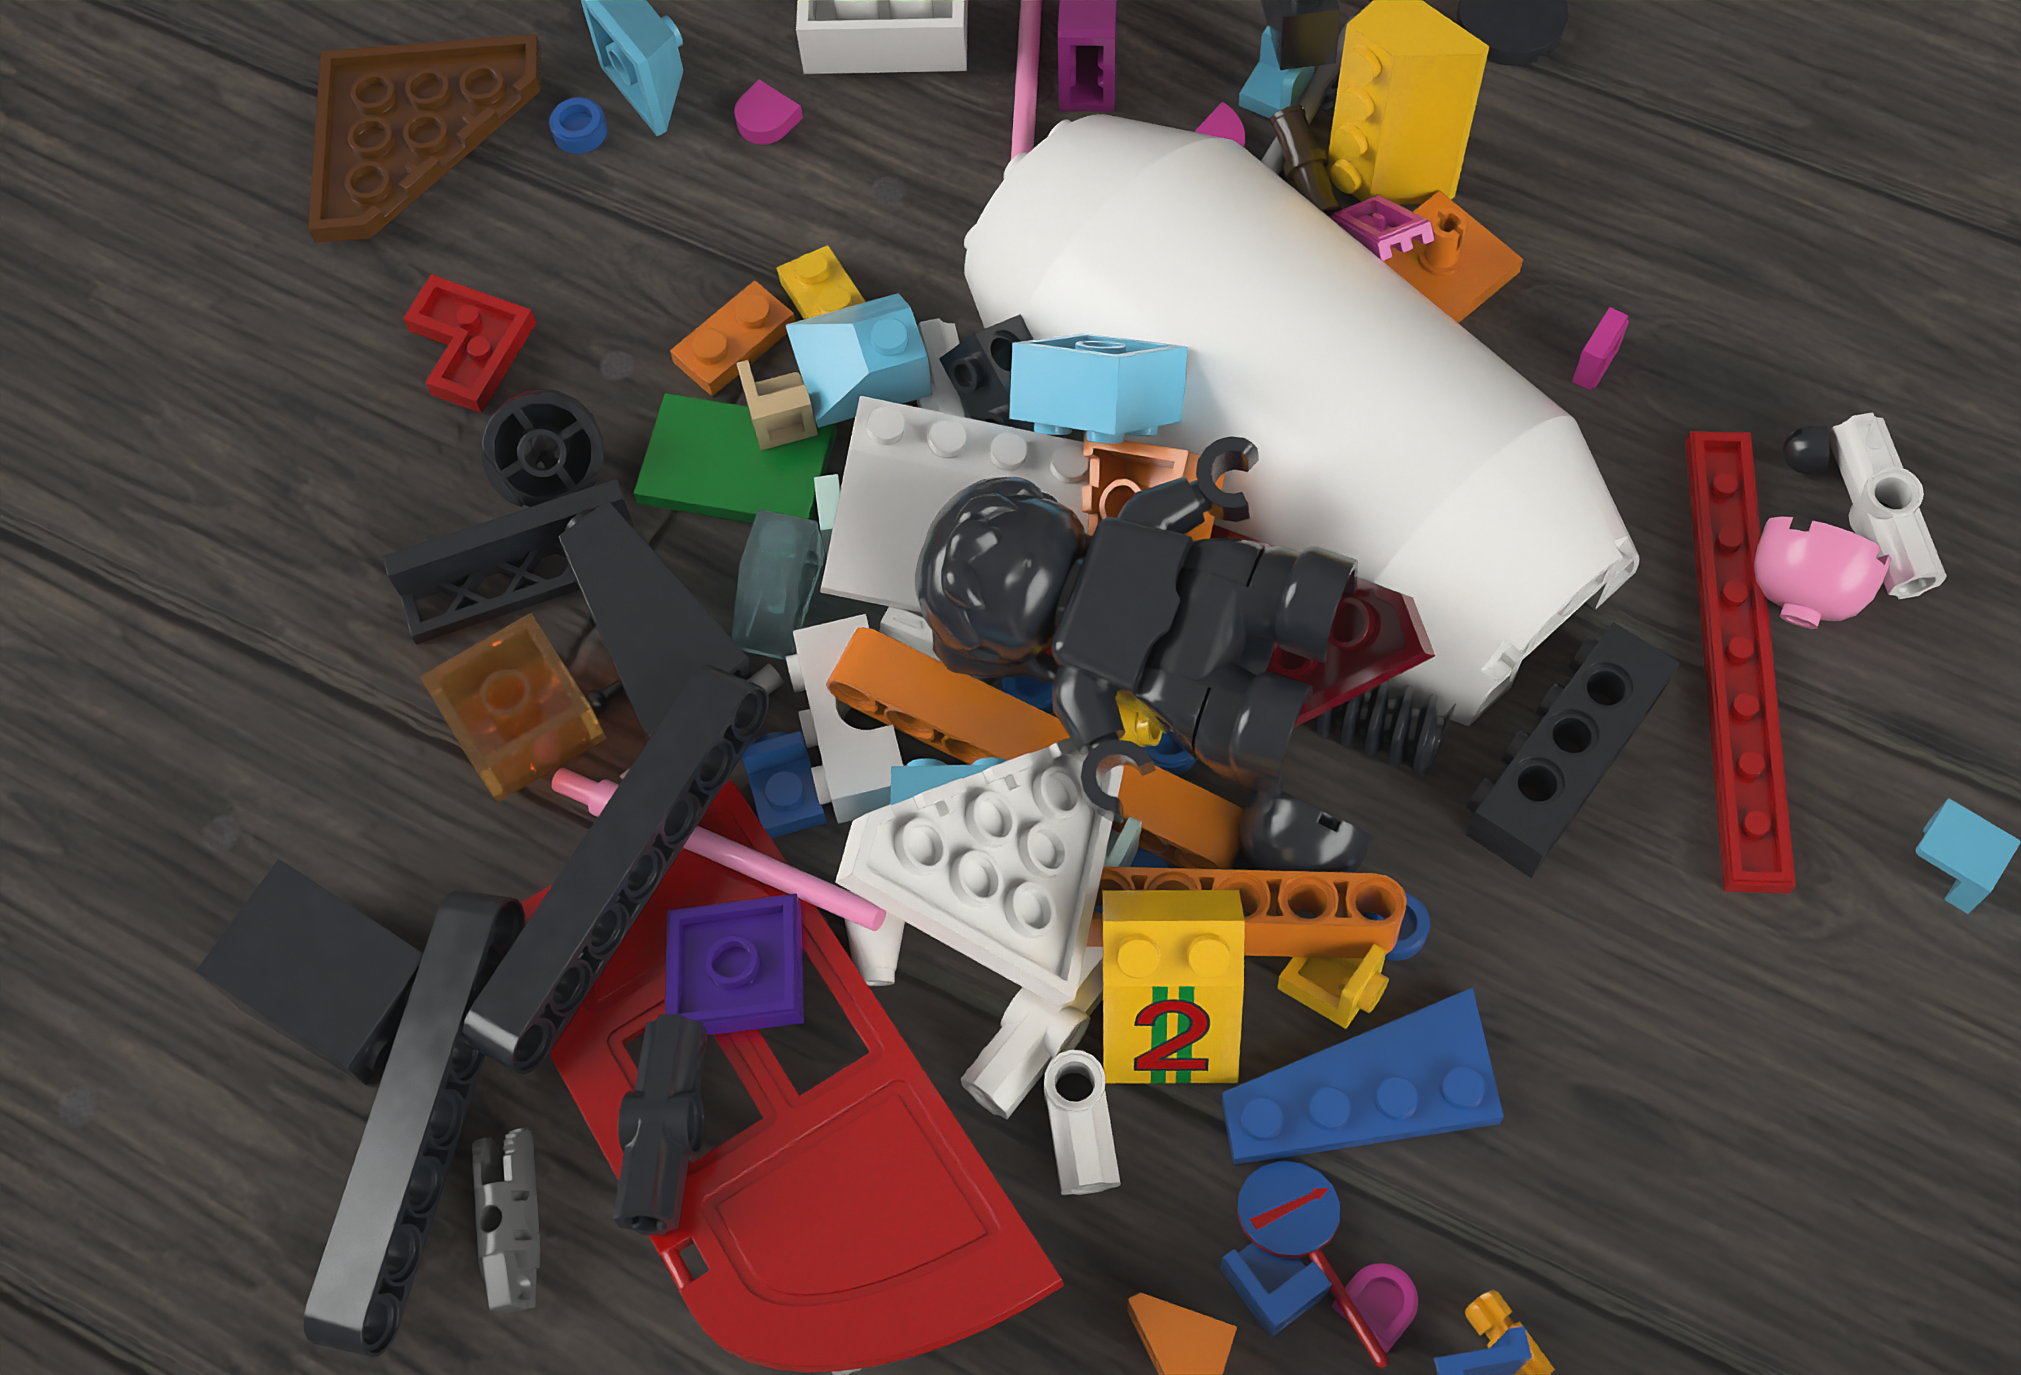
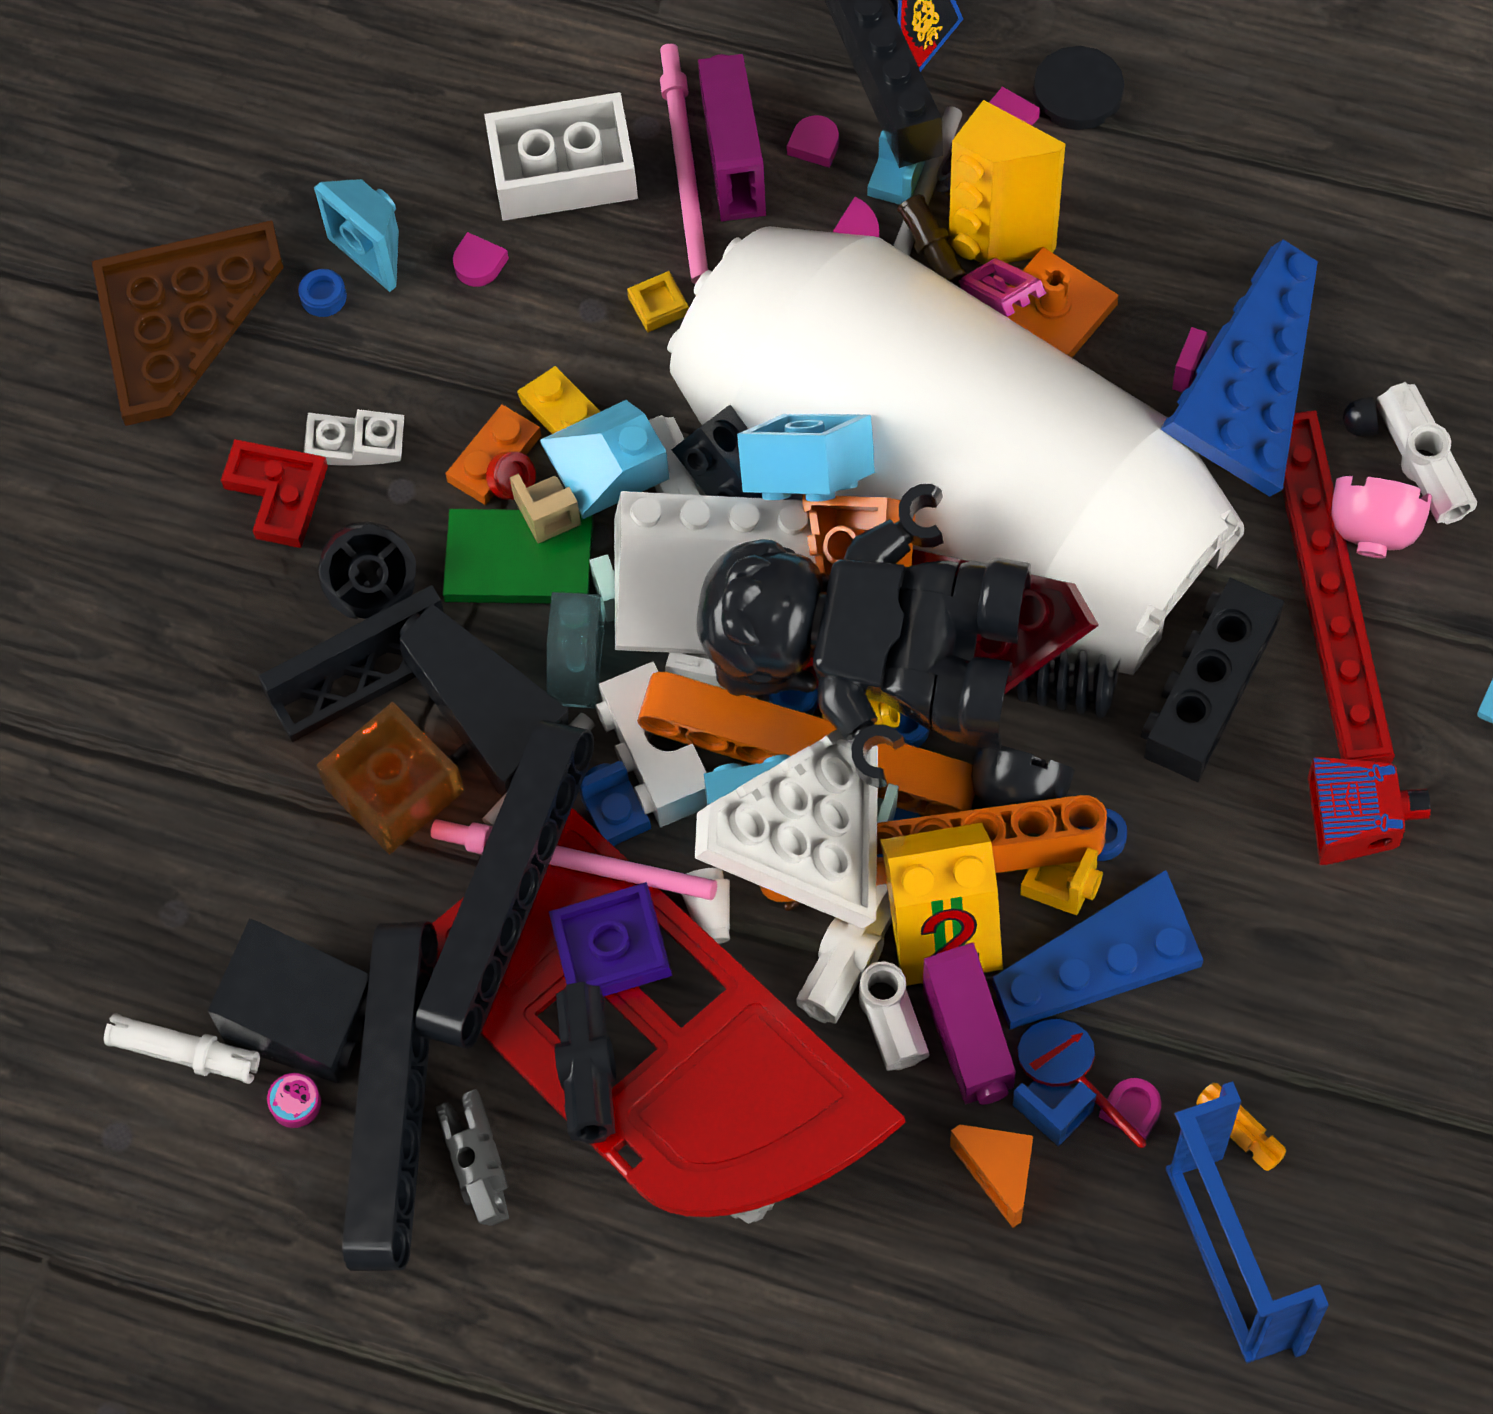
camera: 10 degrees left, 0 degrees up
none -> white pin [104,1013,260,1084]
none -> tile [267,1073,321,1128]
none -> white slope [304,409,404,466]
none -> red tile [486,452,536,500]
none -> yellow tile [627,271,689,333]
none -> dark pink tile [787,115,839,168]
none -> magenta slope [923,942,1016,1105]
none -> blue wing [1160,239,1318,497]
none -> red torso [1307,757,1431,865]

